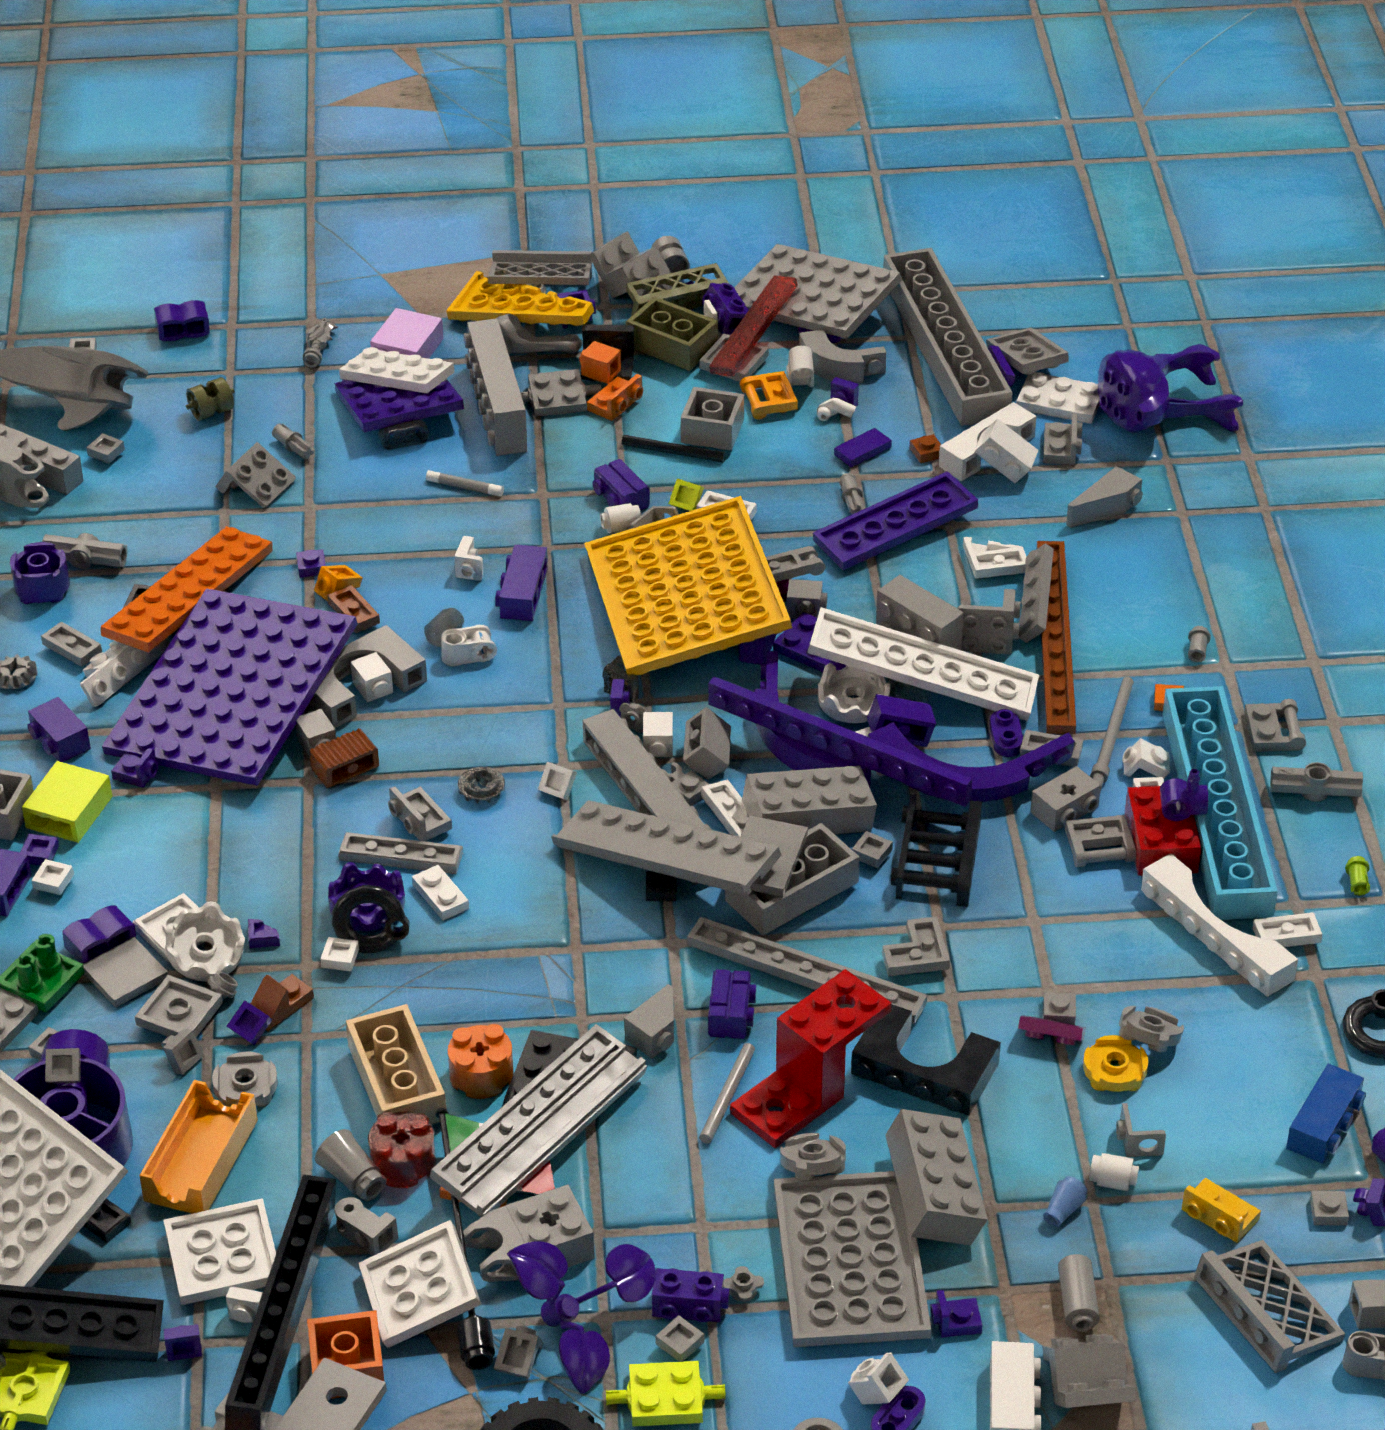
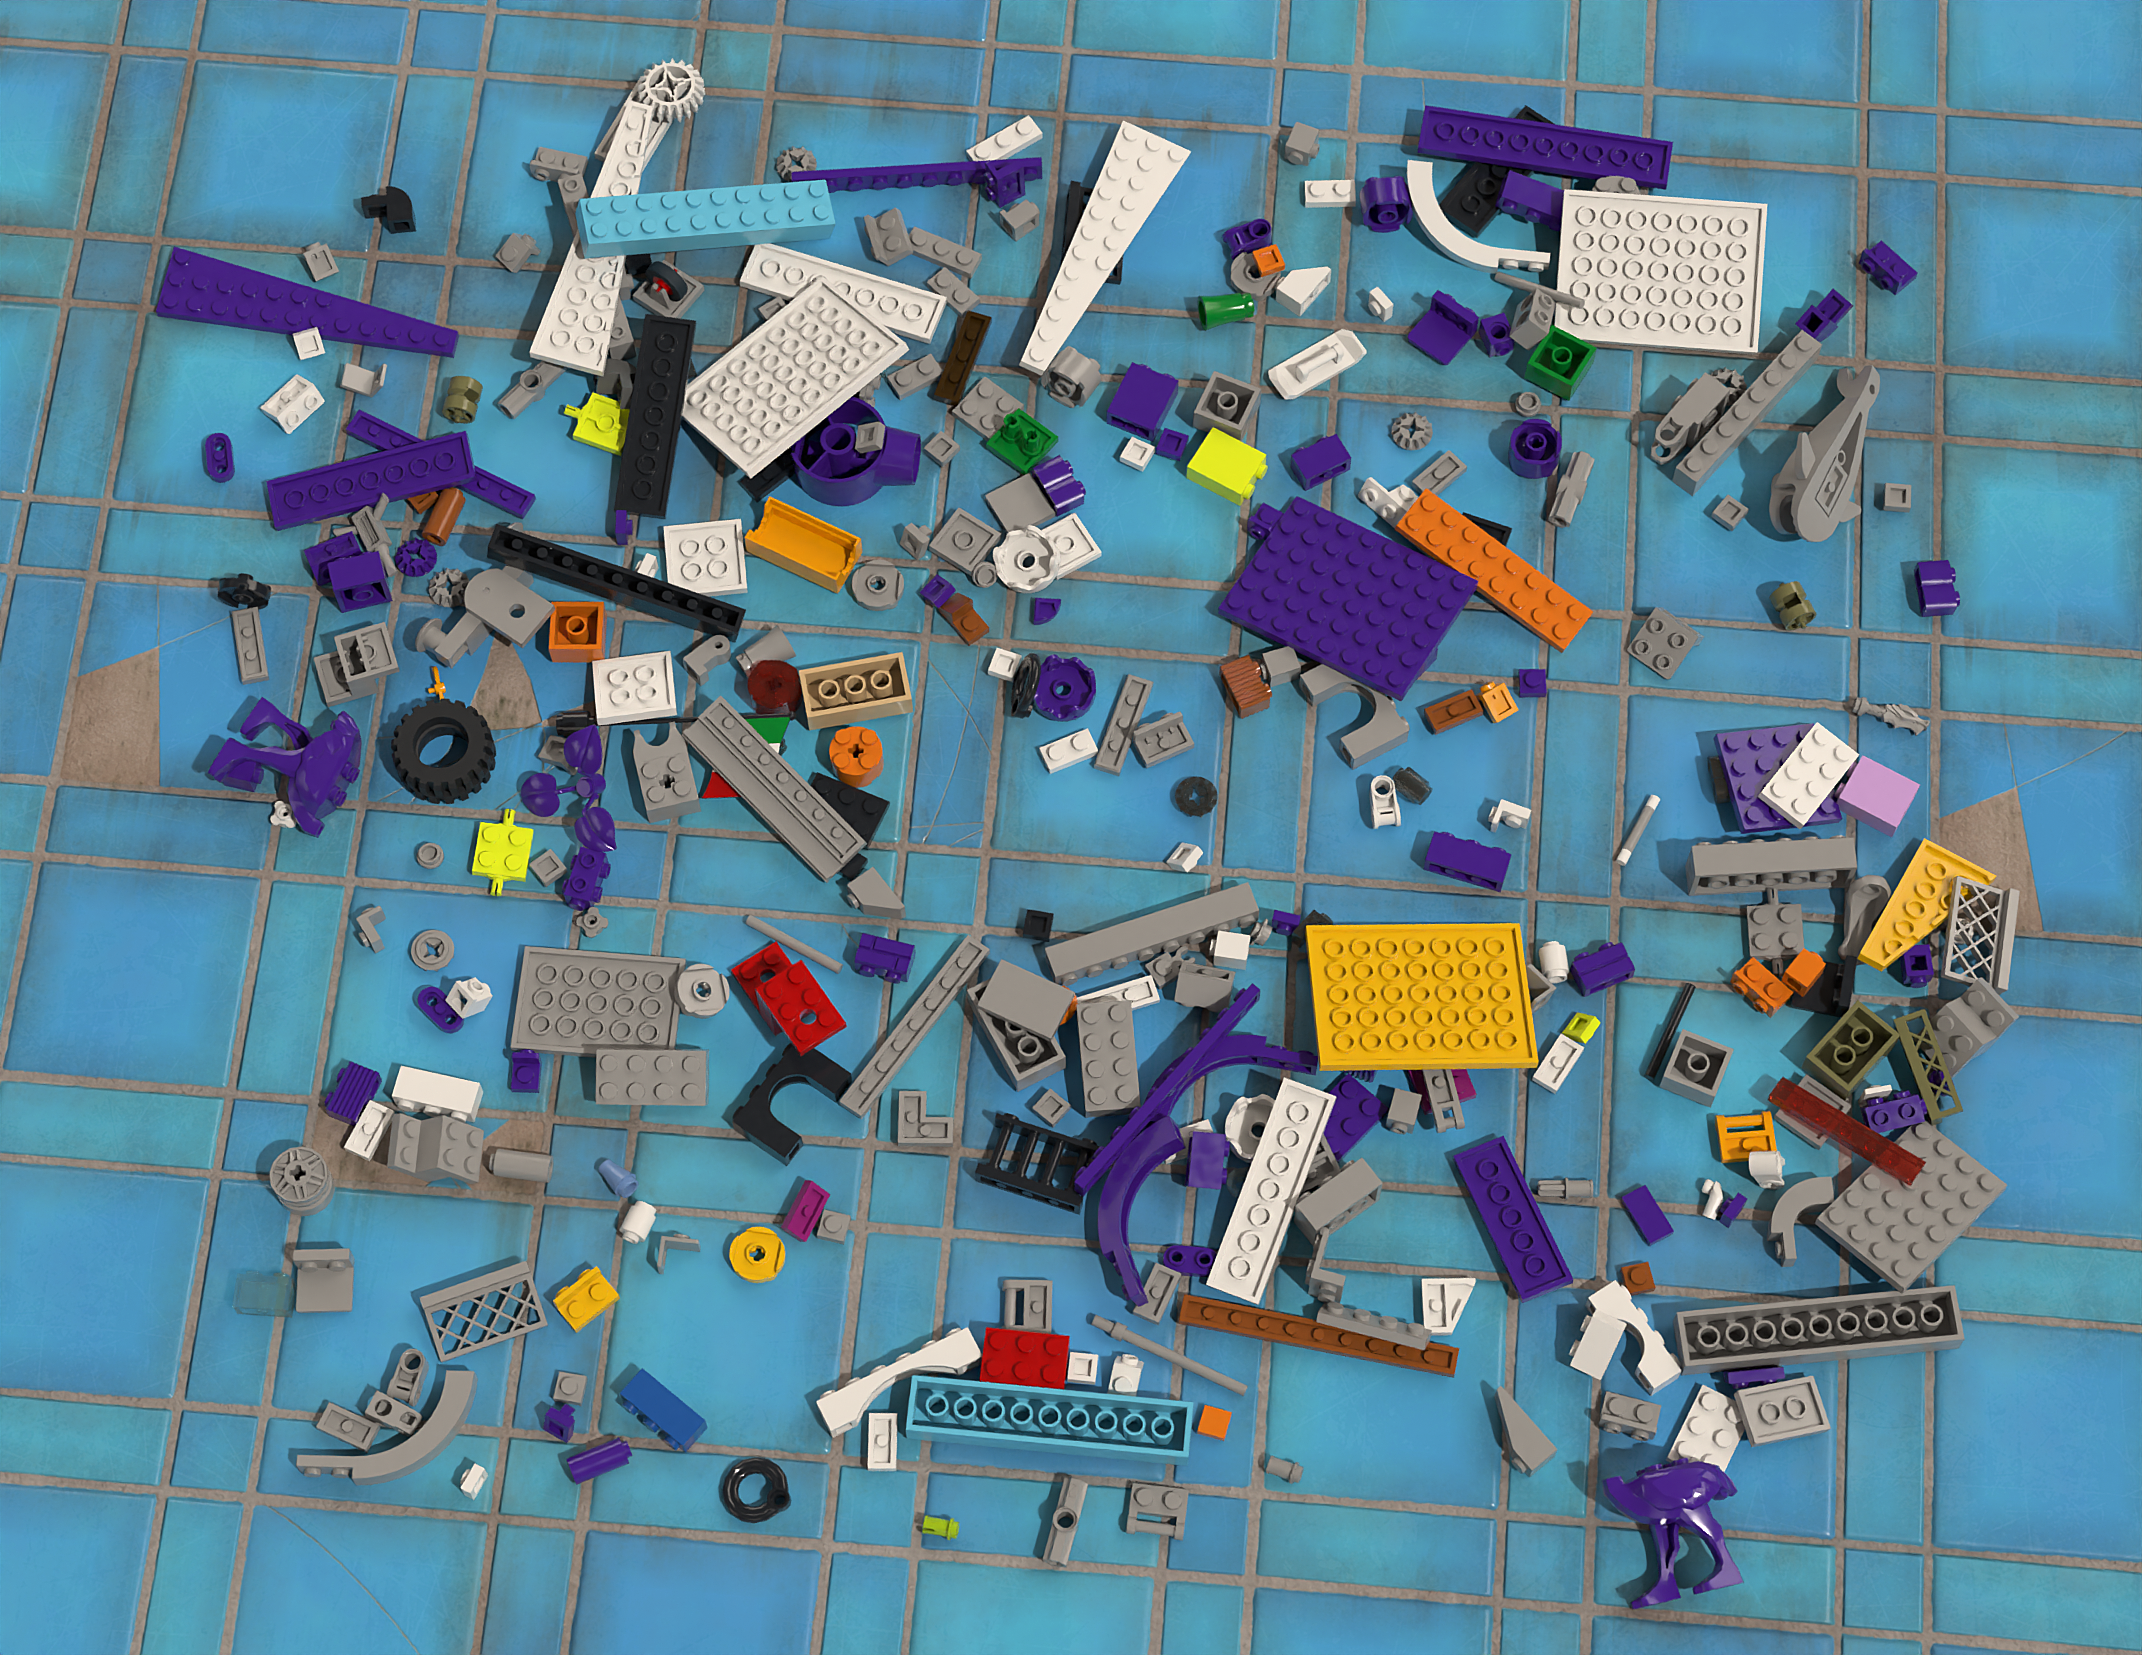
camera: 100 degrees right, 25 degrees up
light grey axle [272,423,314,459] -> none
white brick [350,652,393,702] -> none
light grey plate [551,800,782,895] -> none
light grey wheel [651,236,690,273] -> none
light grey brick [1031,766,1101,832] -> none
light grey plate [1119,1006,1184,1052] -> none
dark purple piece [1159,769,1208,821] -> none

